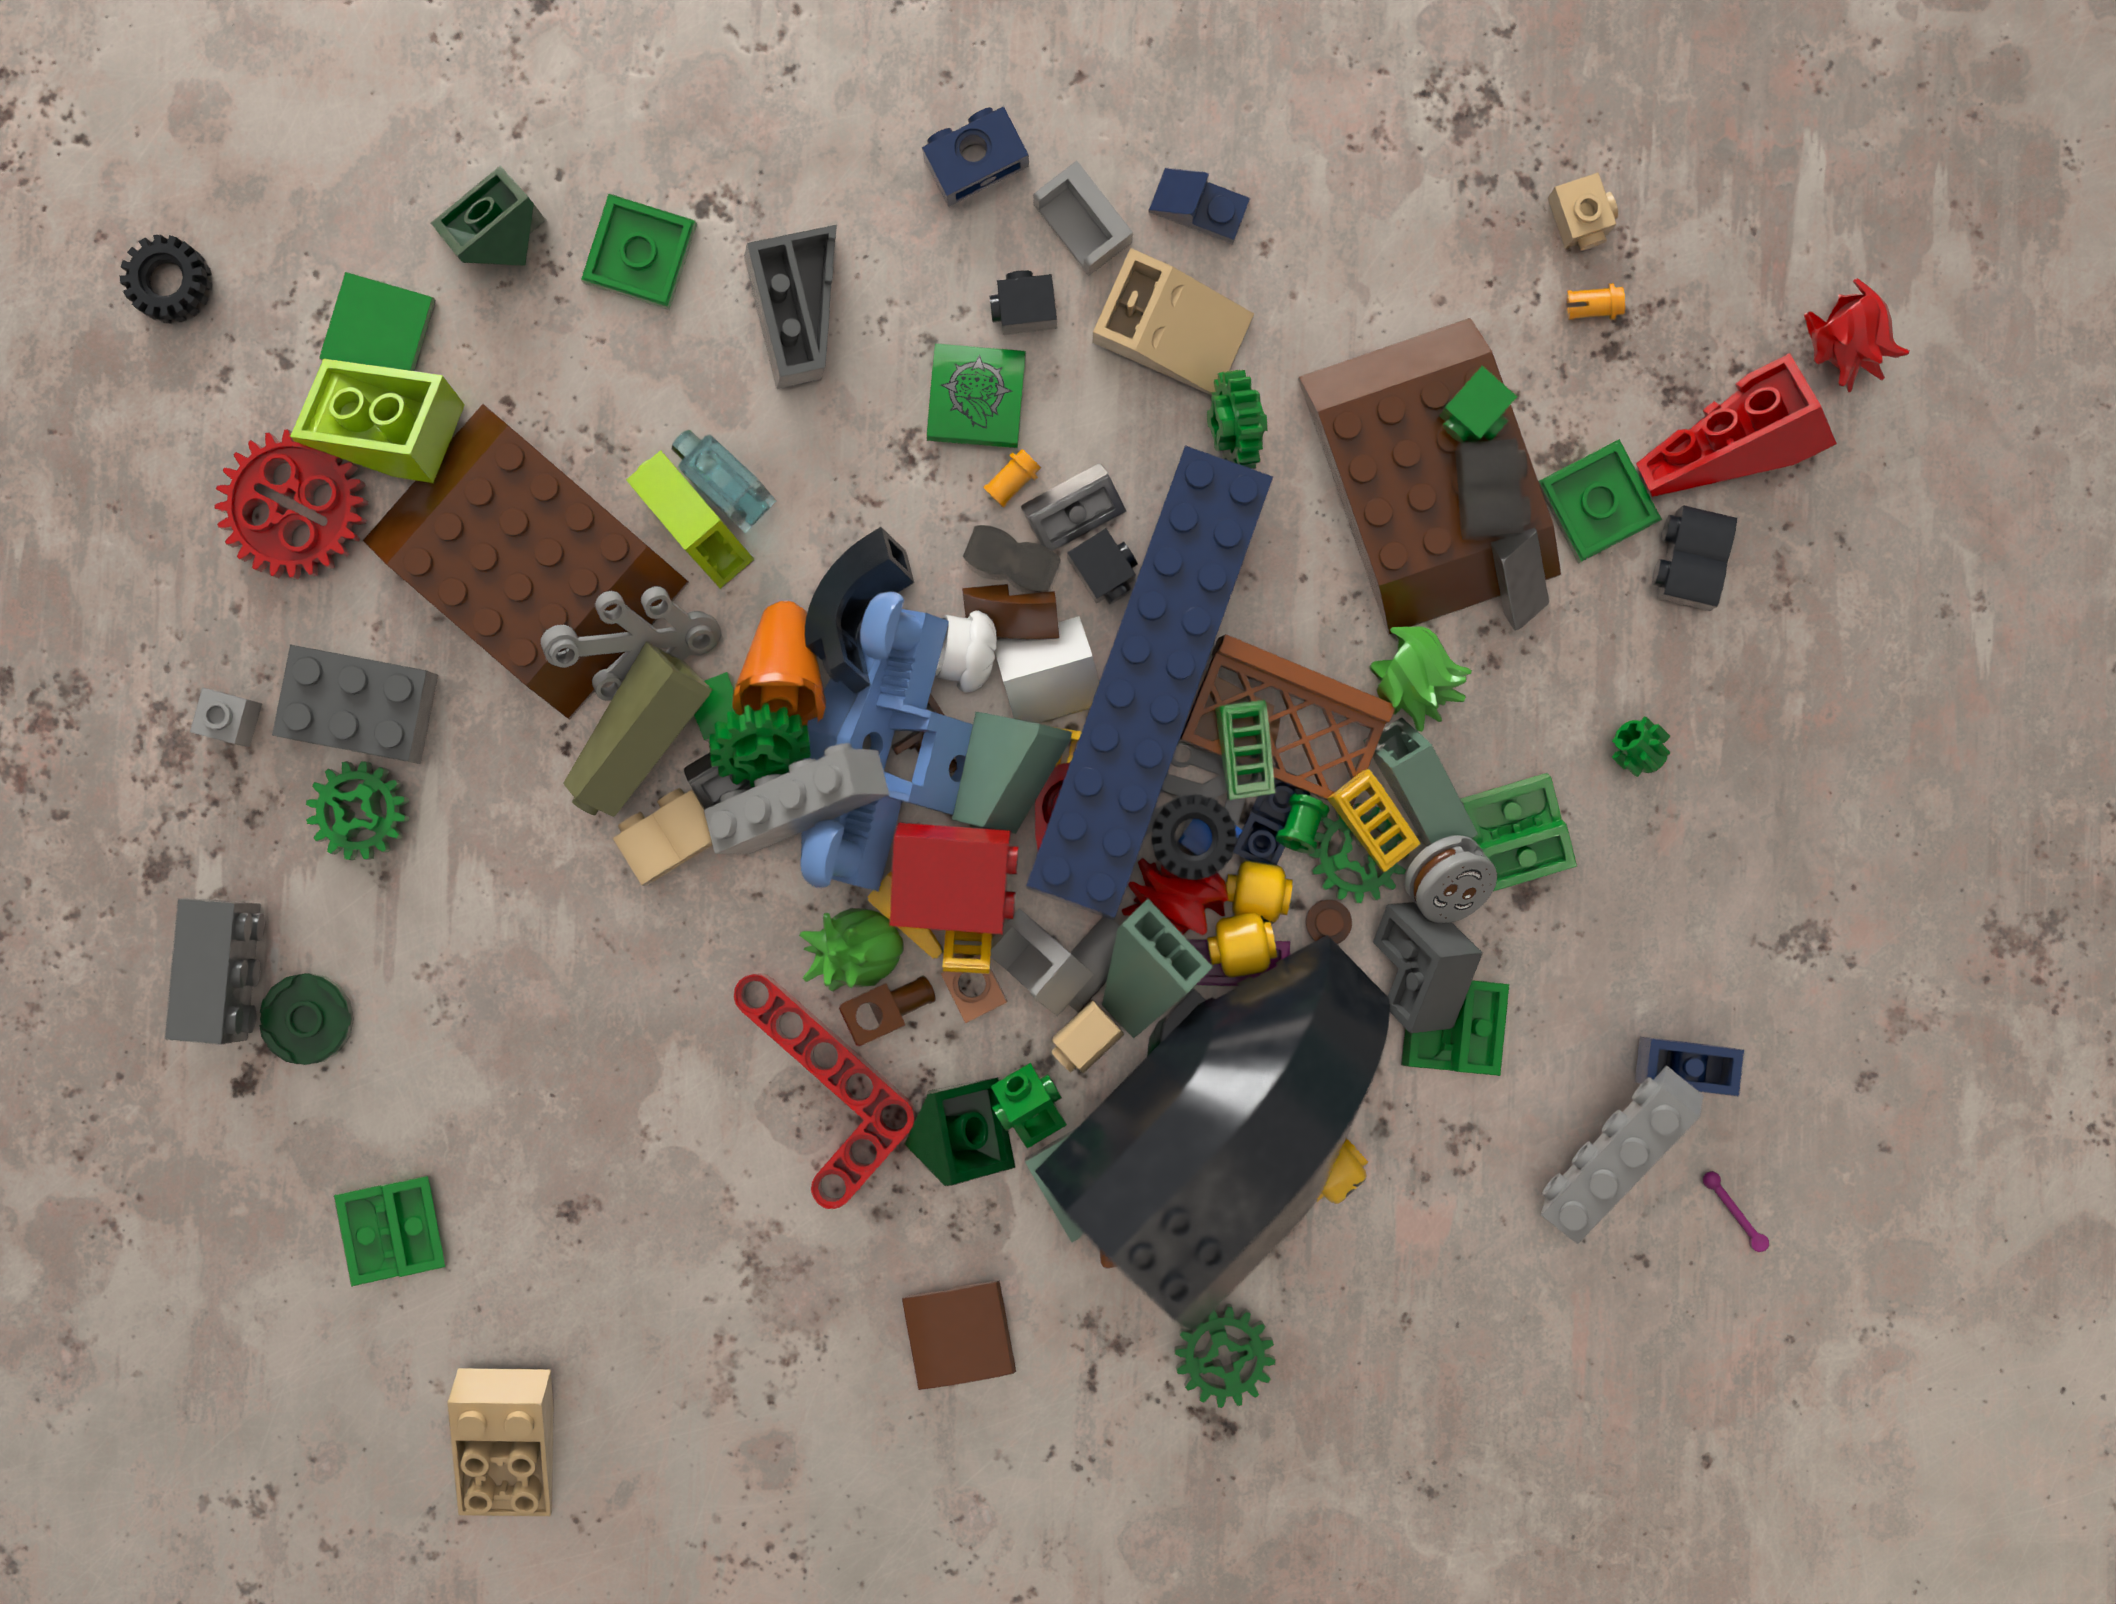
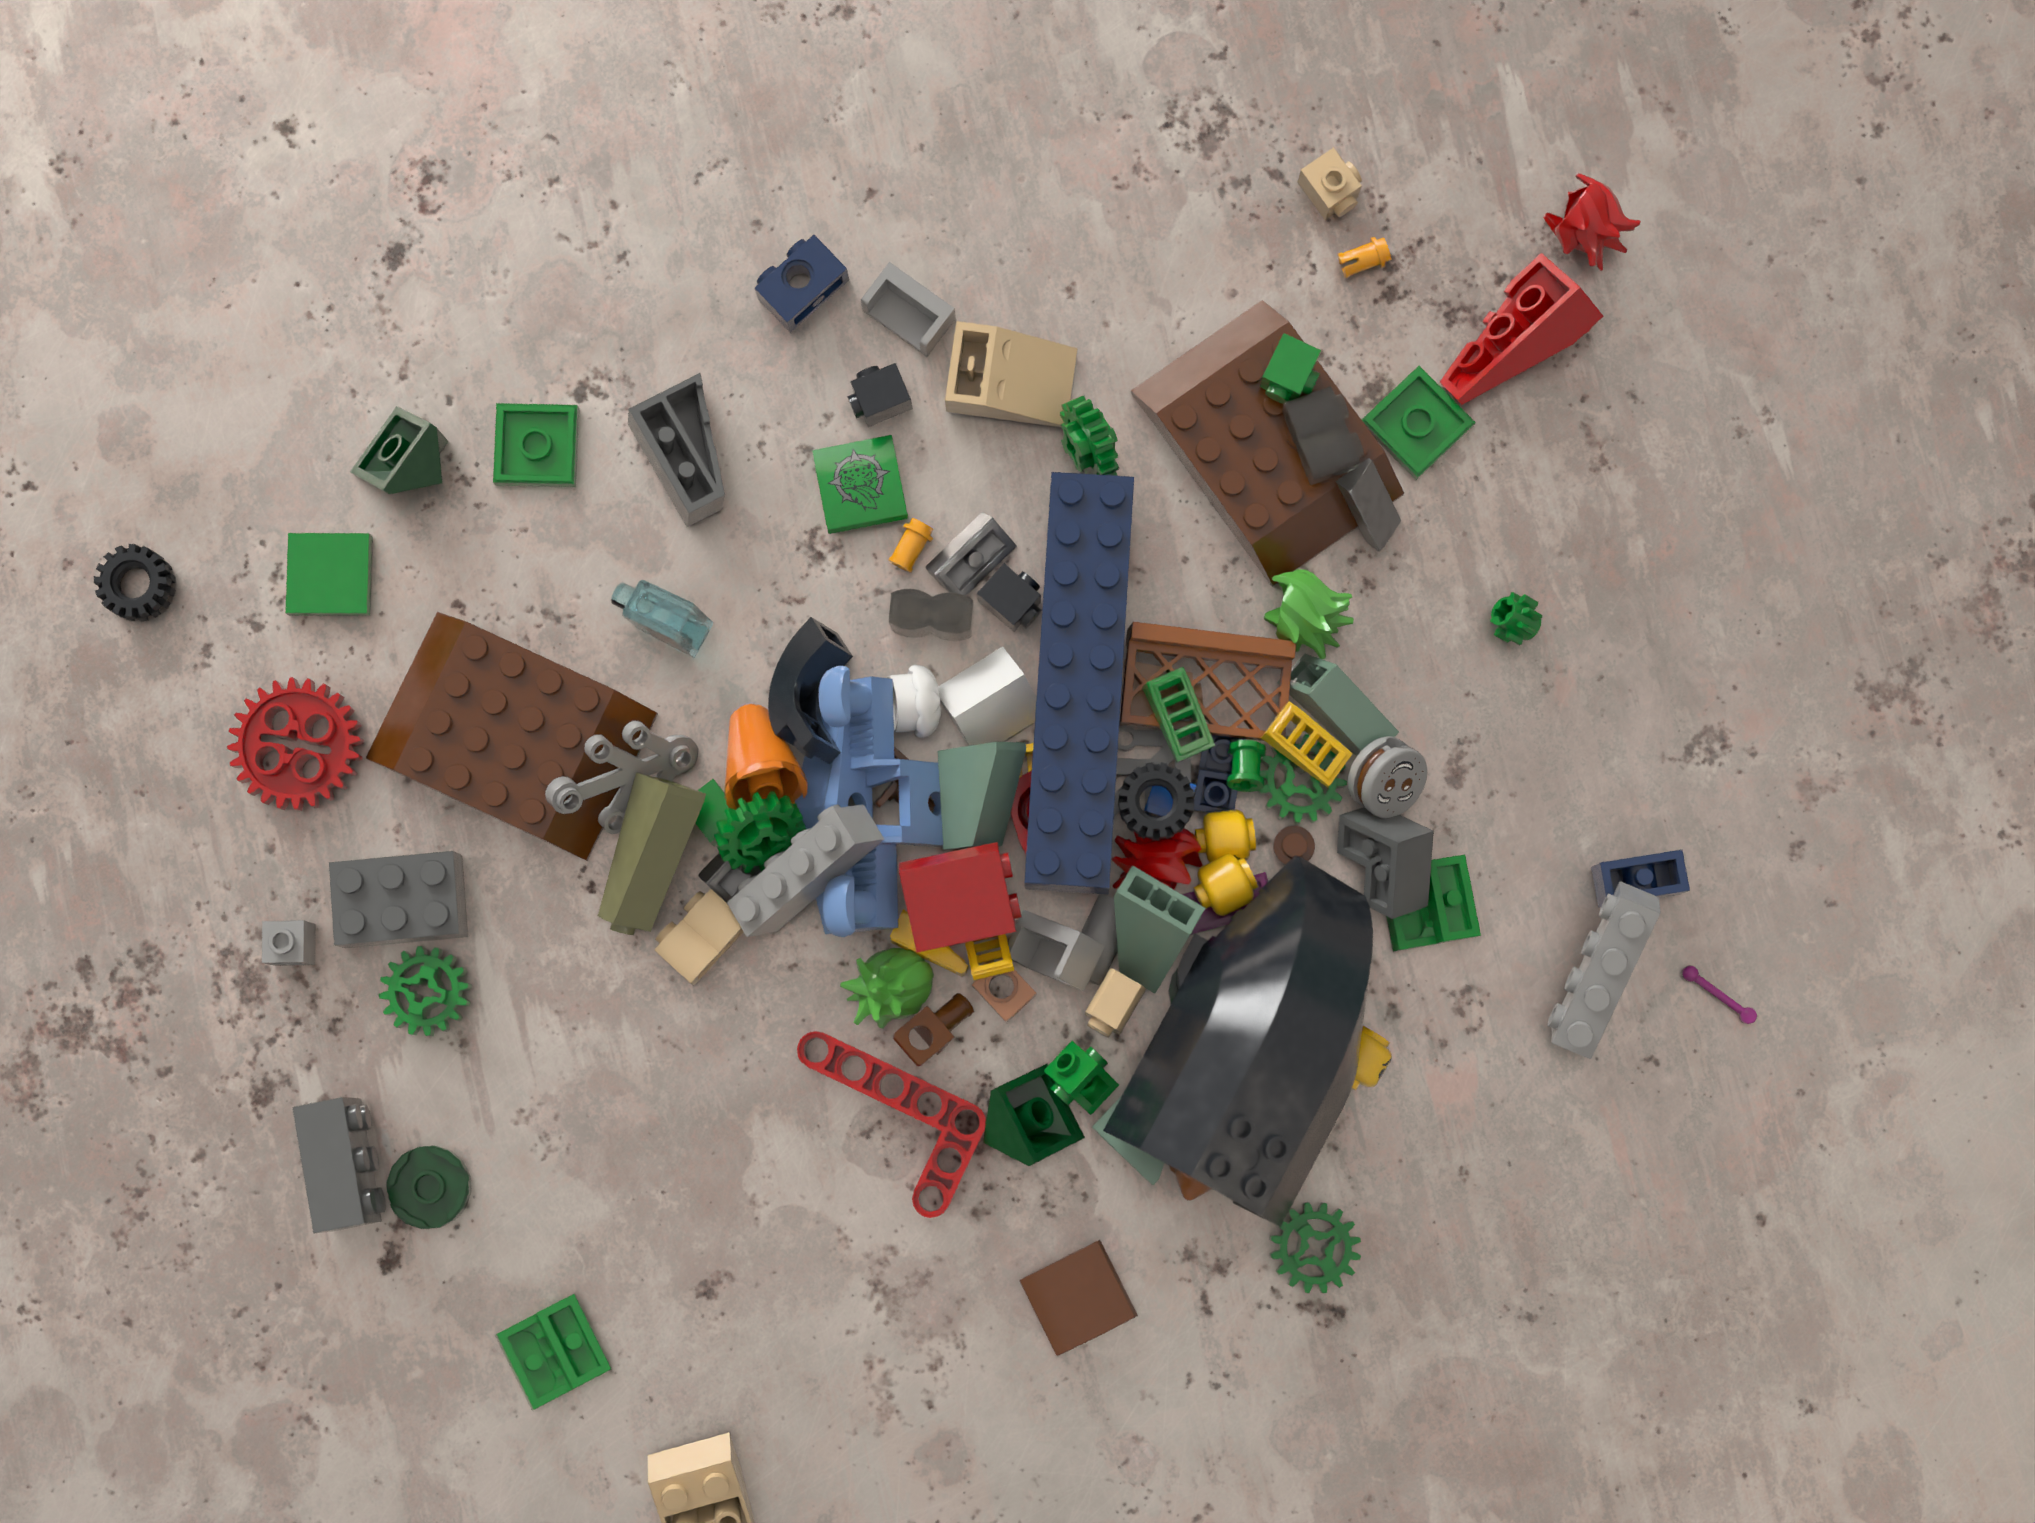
camera: 15 degrees left, 5 degrees down
lime slope [290,359,465,483] -> none
lime slope [626,450,755,589] -> none
reddish brown slope [962,584,1059,639] -> none
dark blue slope [1149,168,1250,244] -> none
green slope [1460,773,1577,892] -> none
black brick [1652,505,1737,611] -> none

